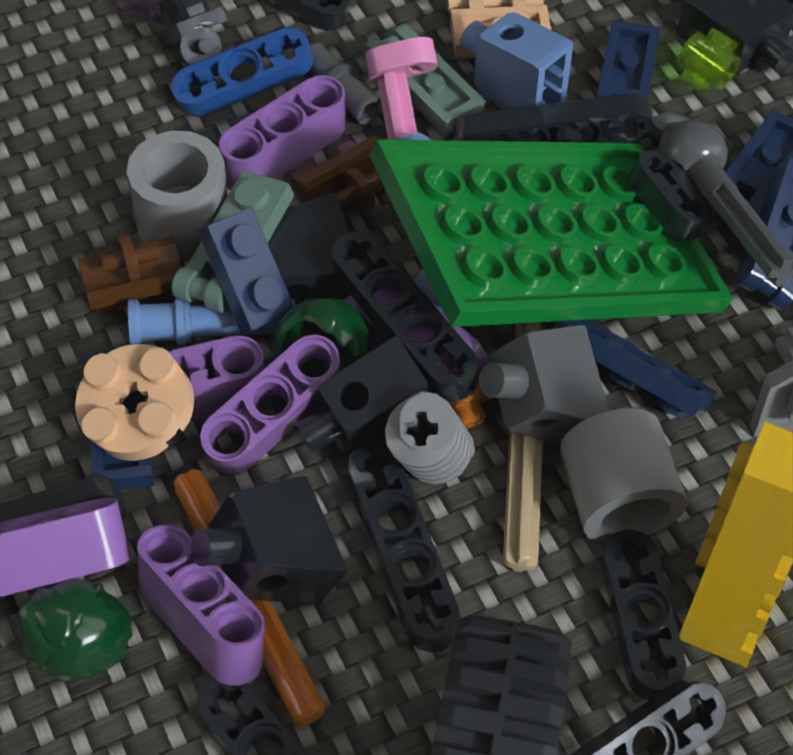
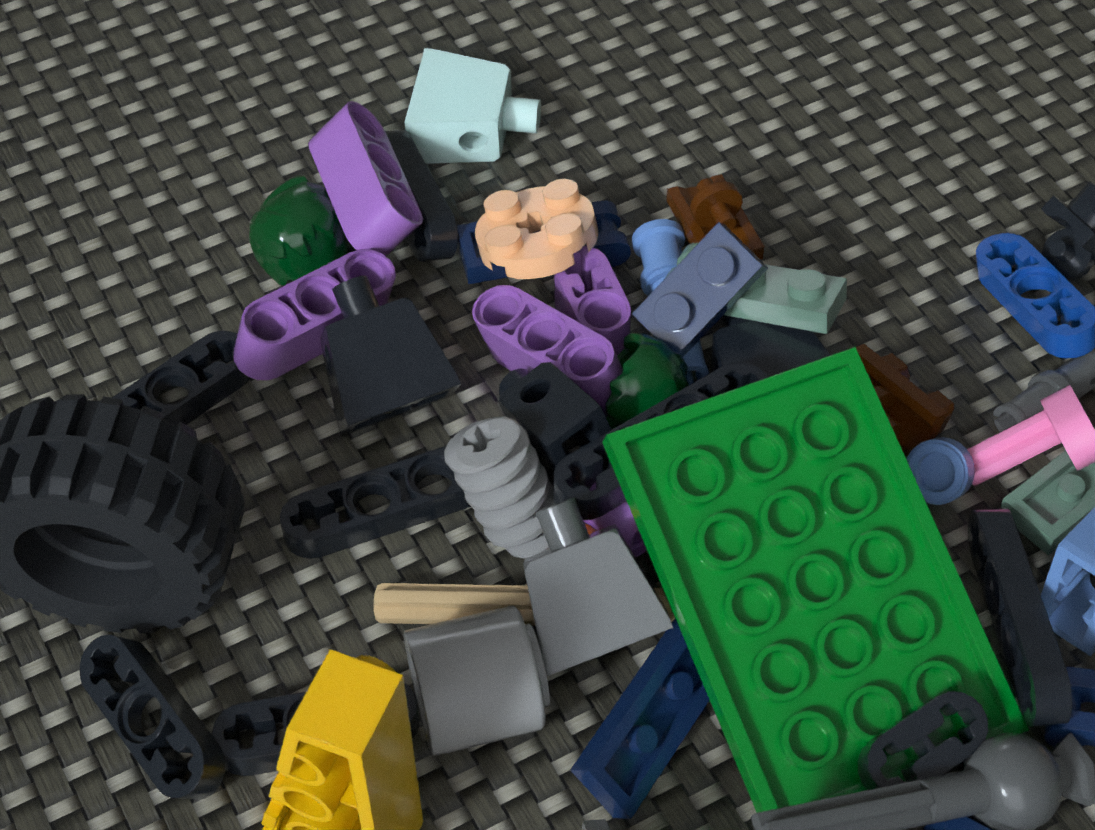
camera: 90 degrees right, 5 degrees down
light grey piece [126,130,228,258] -> none
orange axle [174,469,325,727] -> none
medium lavender beam [219,75,345,191] -> none

